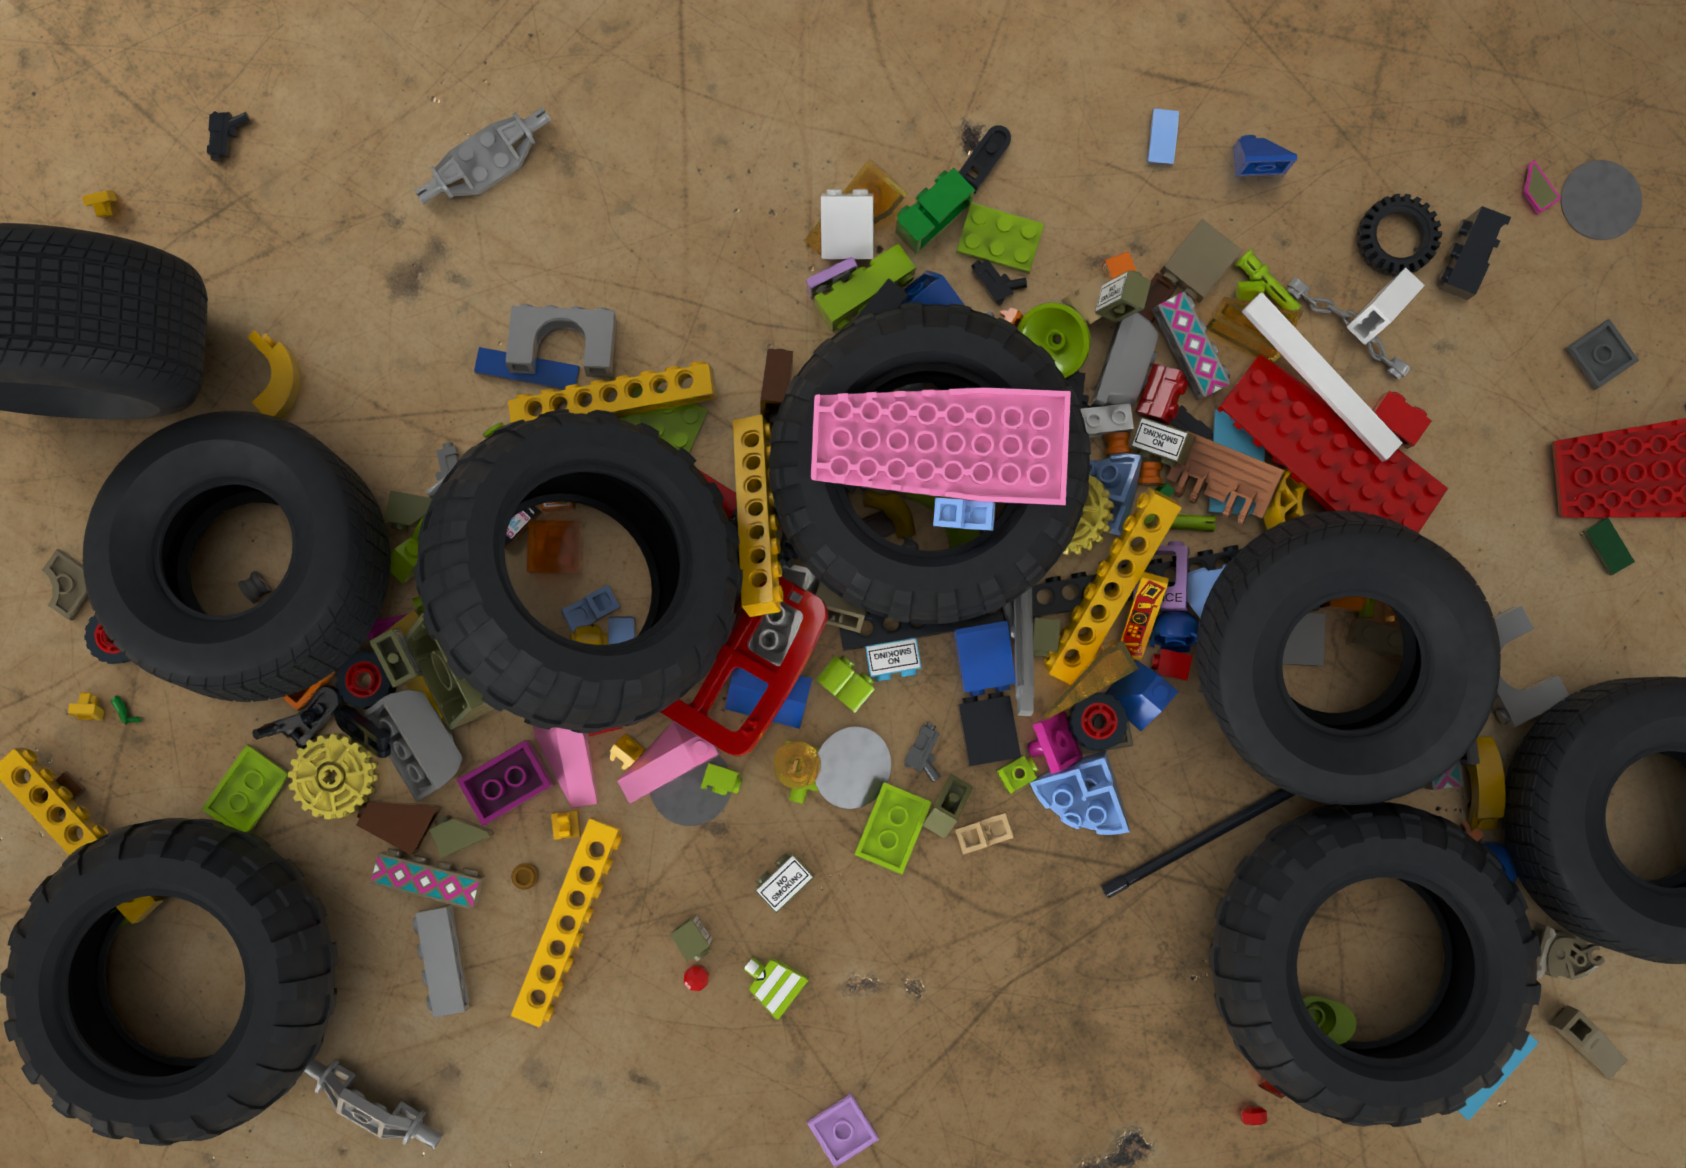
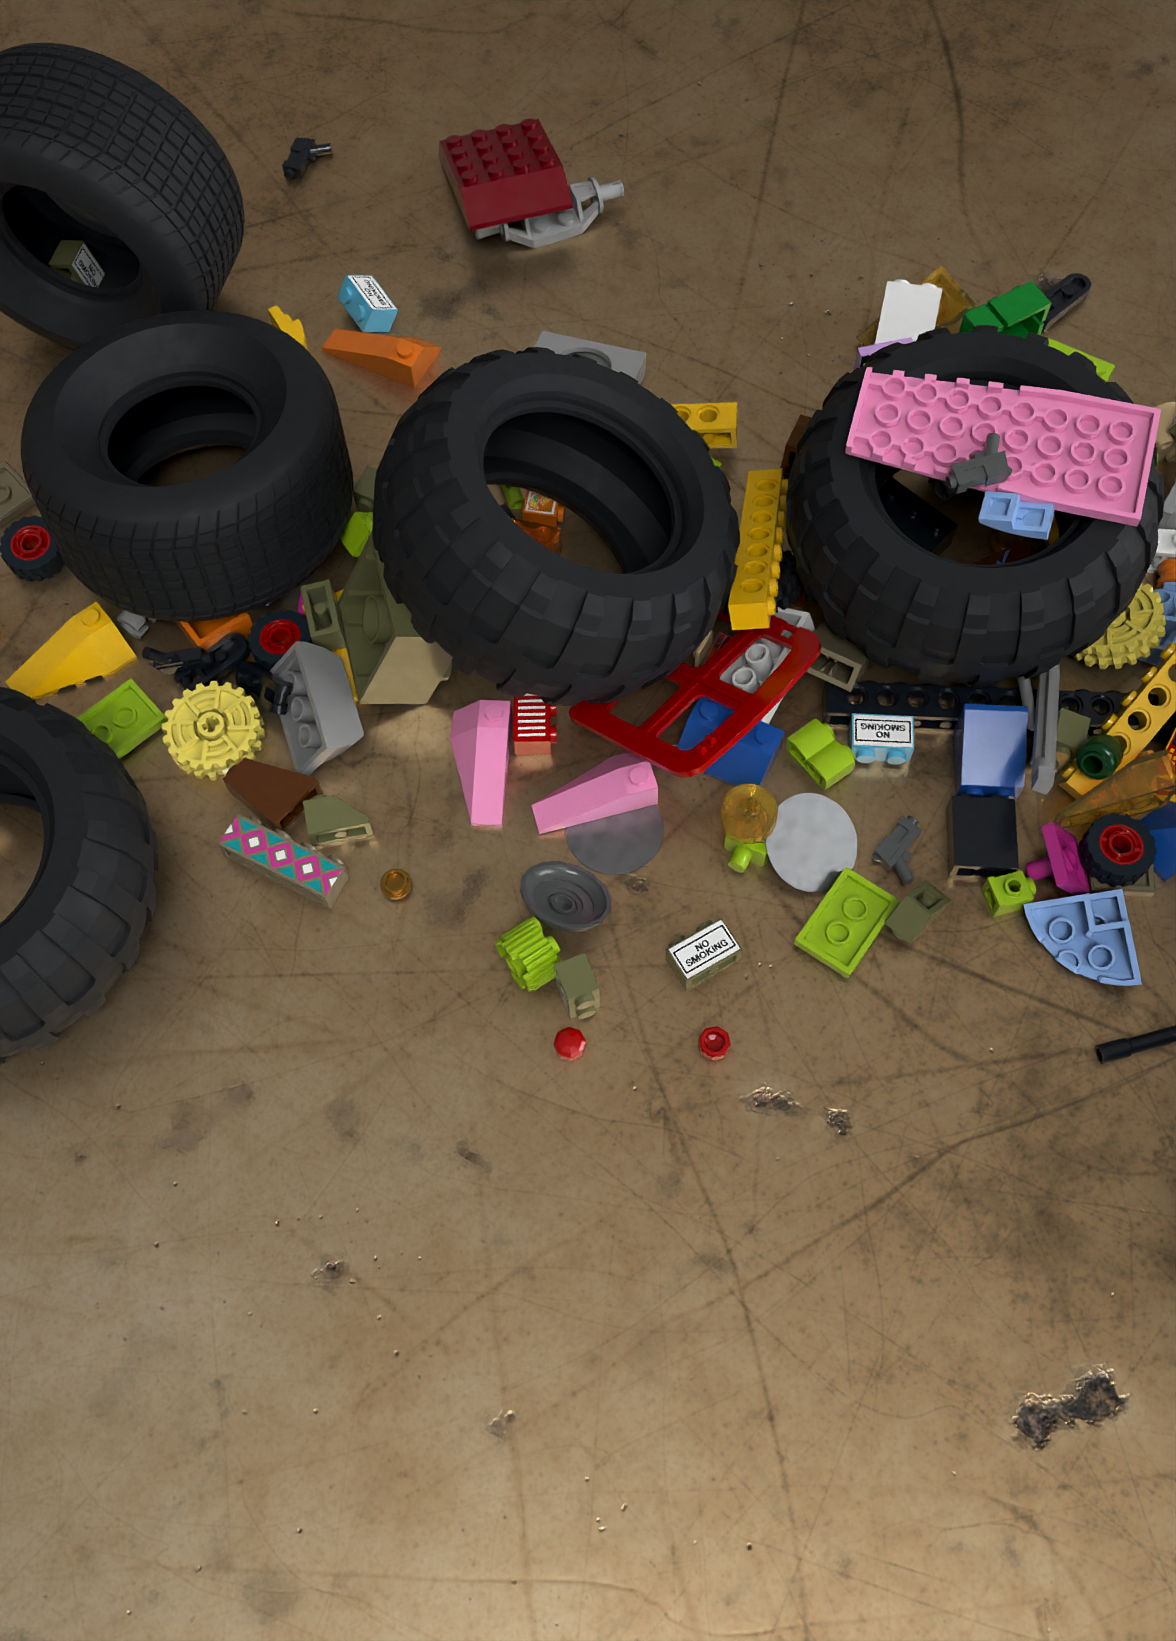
camera: 15 degrees right, 20 degrees down
green piece [110,695,141,725] -> none
light grey plate [304,1059,443,1150] -> none
light grey brick [413,905,470,1018] -> none
magenta brick [456,740,556,826] -> none
yellow brick [511,817,623,1027] -> none
yellow tile [551,810,581,840] -> none
yellow tile [610,734,645,770] -> none
lime brick [701,763,742,796] -> none
torso [744,957,809,1020] -> none
lavender tile [807,1093,879,1168] -> none
tan slope [955,812,1015,854] -> none
none -> yellow wedge [5,602,138,700]
none -> orange wedge [322,328,441,389]
none -> medium azure brick [337,275,398,332]
none -> dark red slope [439,119,573,231]
none -> lime brick [494,916,562,992]
none -> dark grey hat [520,861,611,932]
none -> red tile [698,1026,731,1061]
none -> dark grey piece [946,433,1012,494]
none -> dark green head [1076,733,1124,780]

